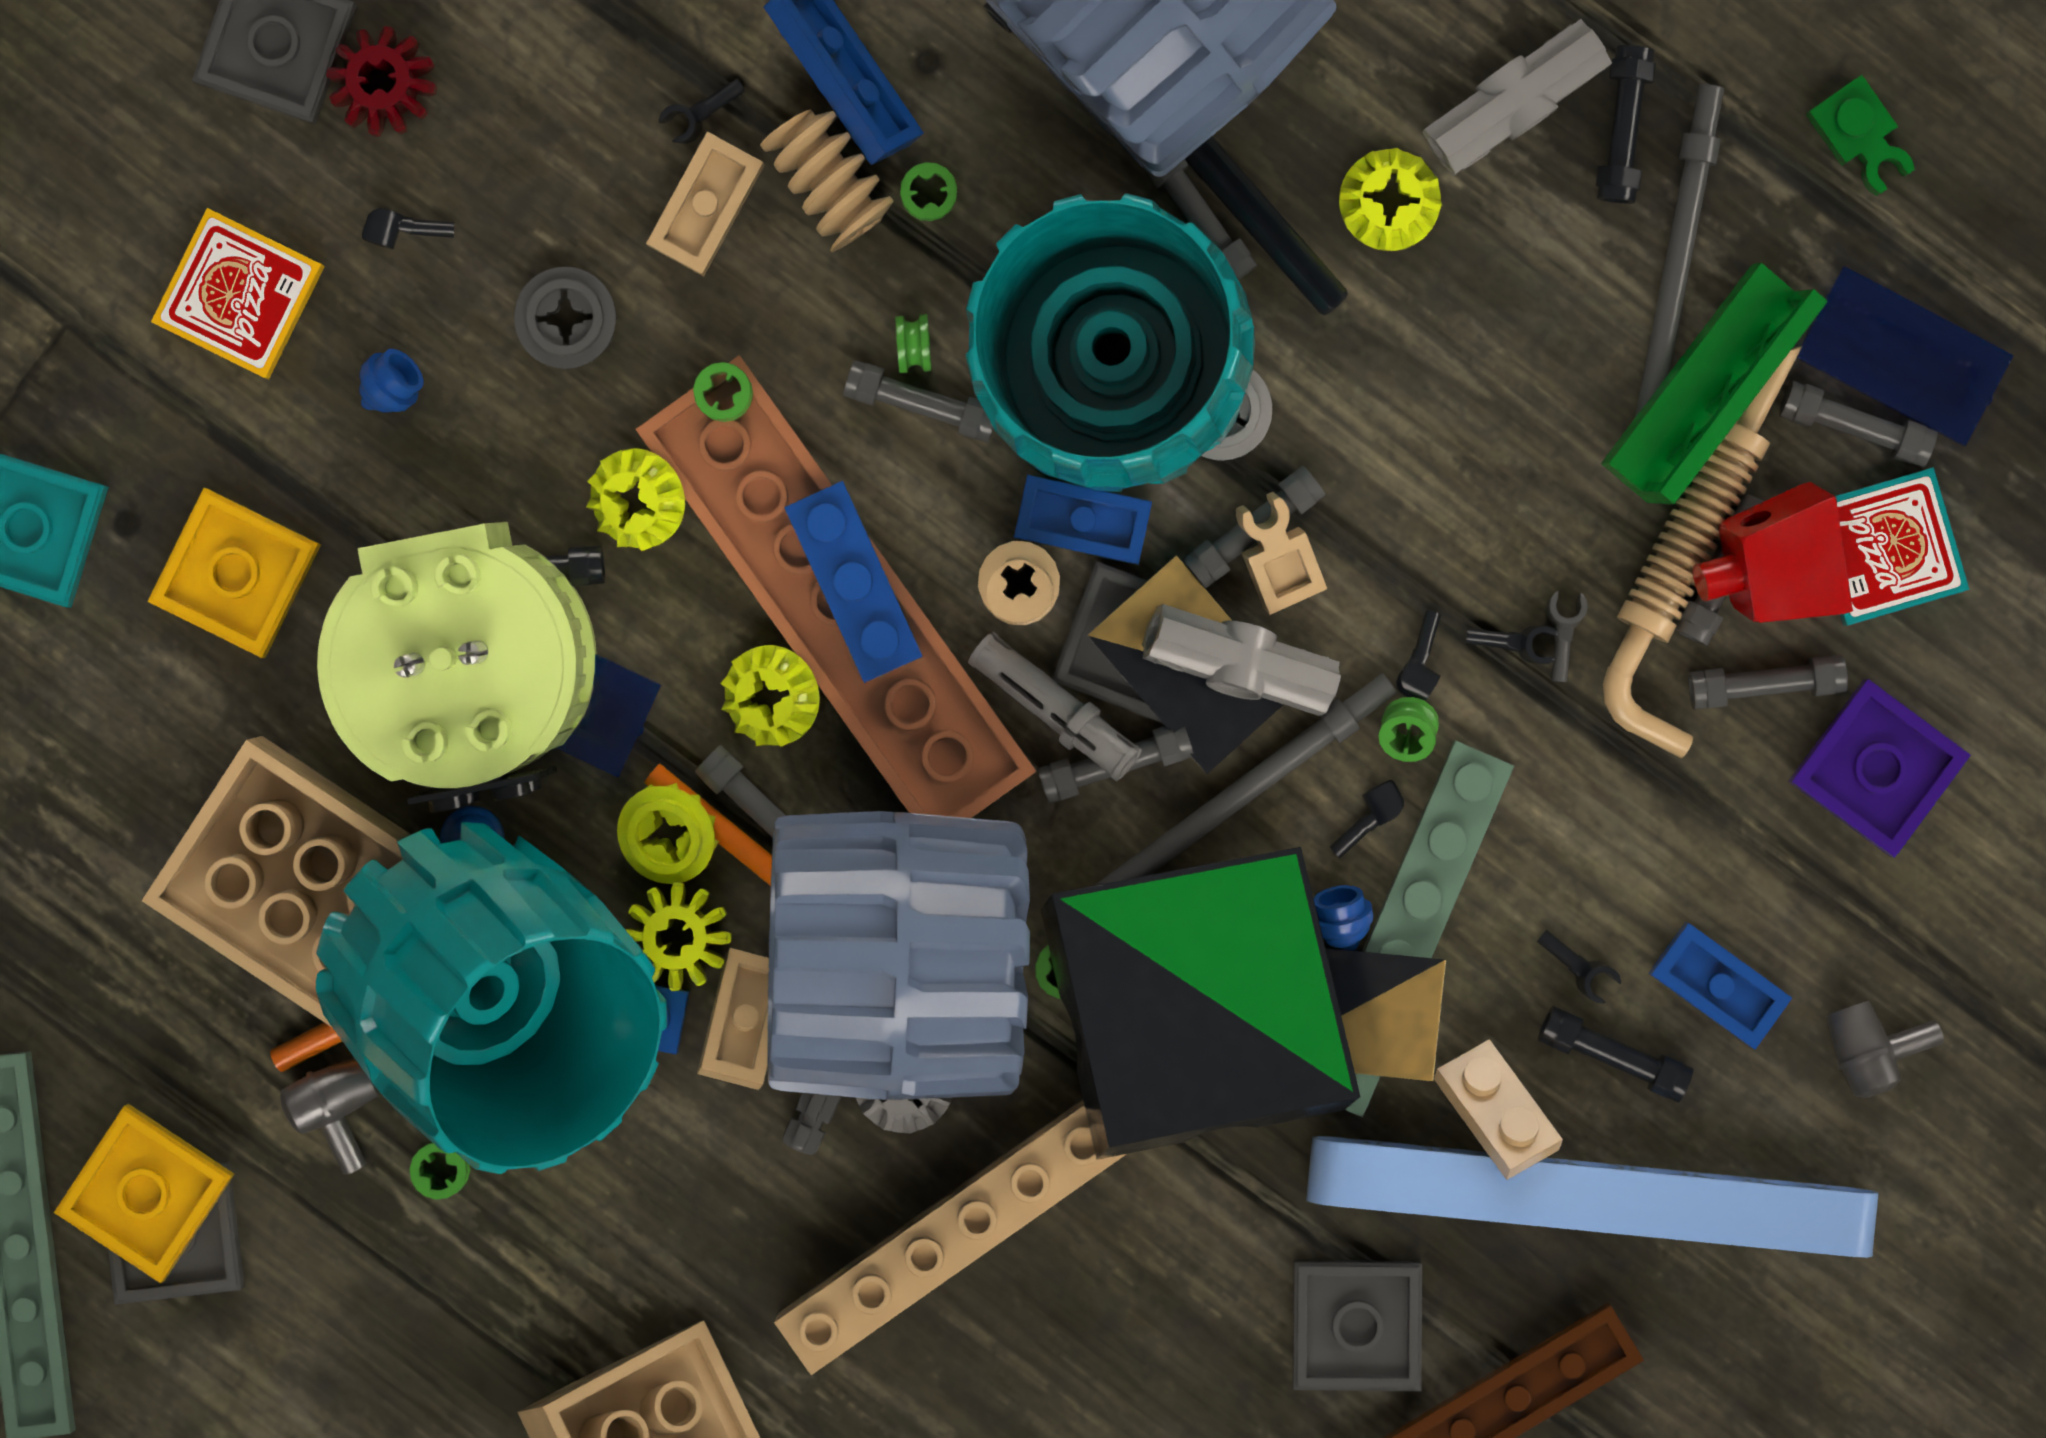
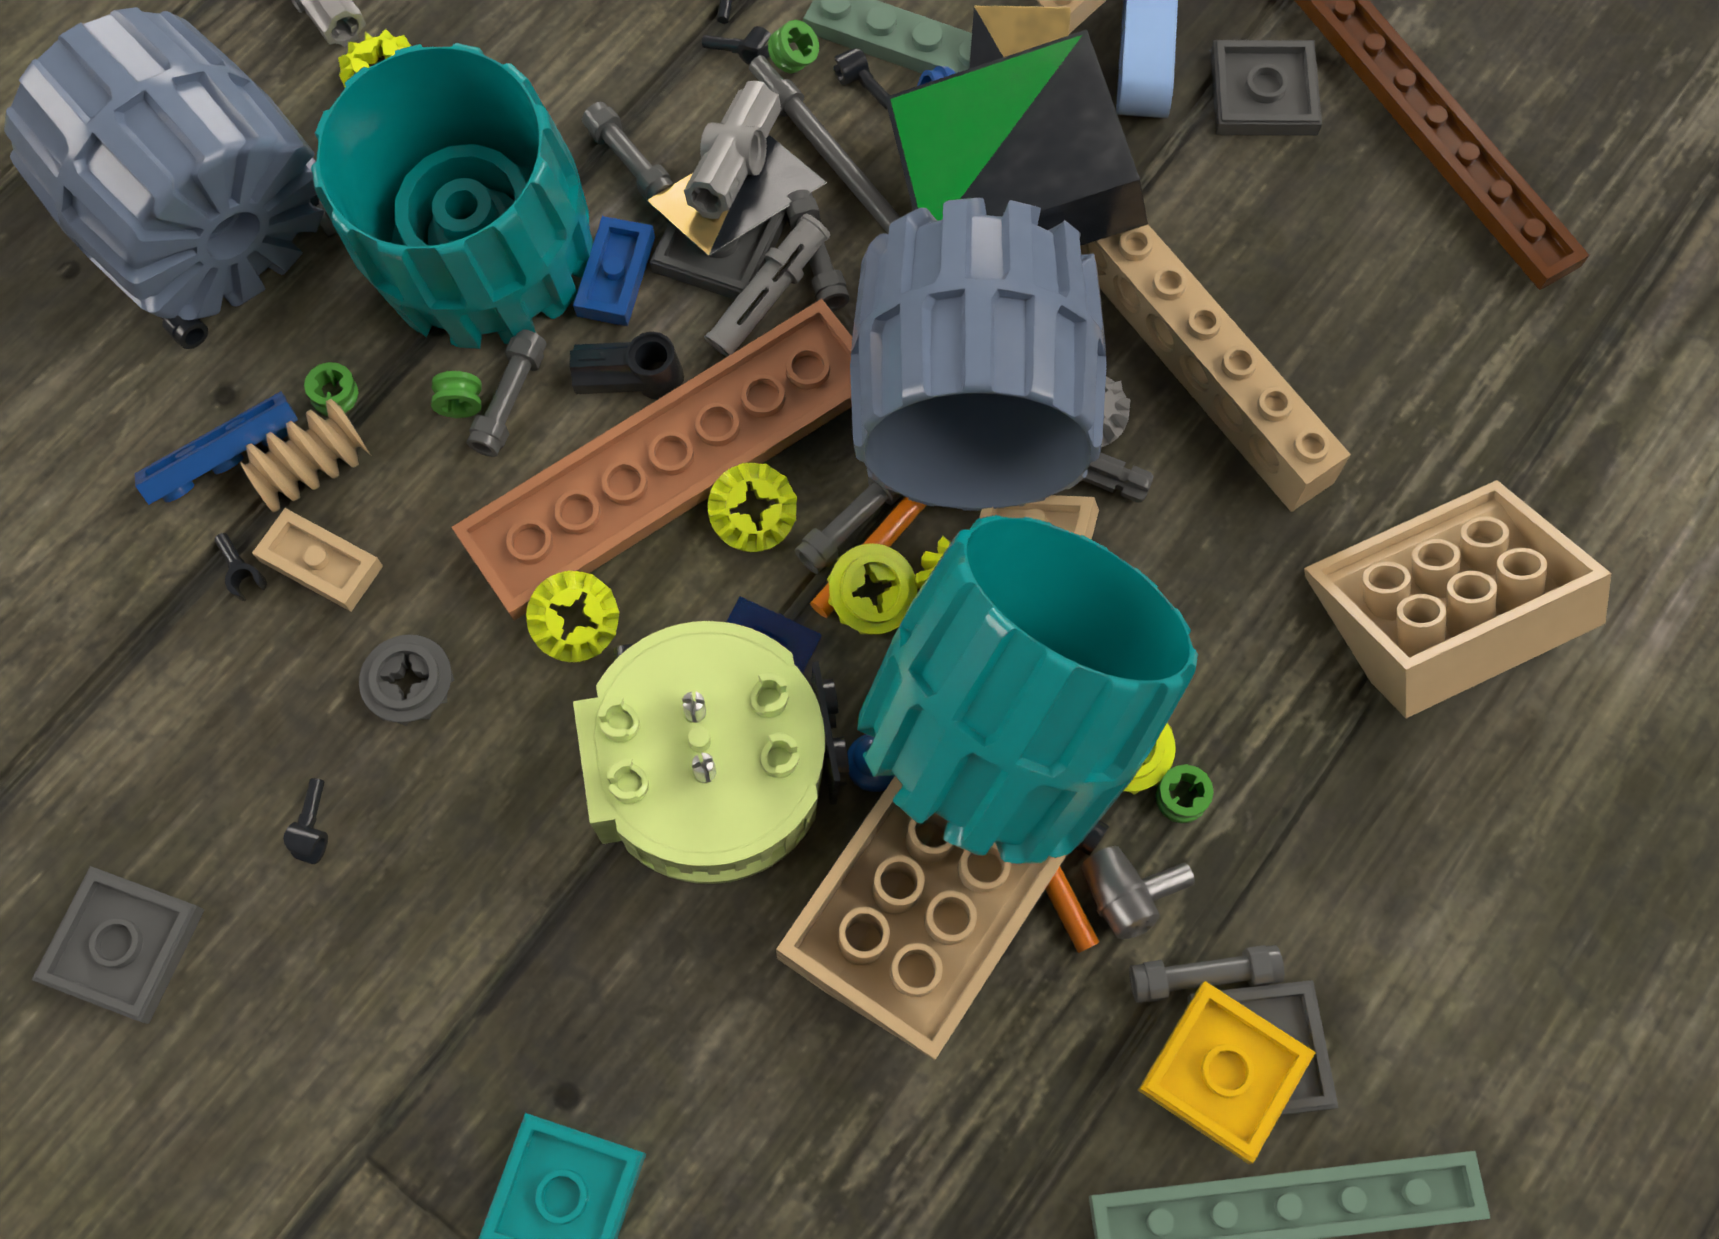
camera: 90 degrees left, 20 degrees down
yellow tile [147,488,321,658] -> none
tile [151,208,325,380] -> none
dark red gear [326,26,437,137] -> none
blue plate [359,349,424,413] -> none
bright green bush [693,362,753,422] -> none
blue plate [784,481,923,683] -> none
tan piece [978,541,1060,625] -> none
tan plate [1236,492,1327,615] -> none
none -> black piece [569,331,684,400]
none -> dark grey bar [1129,945,1285,1003]

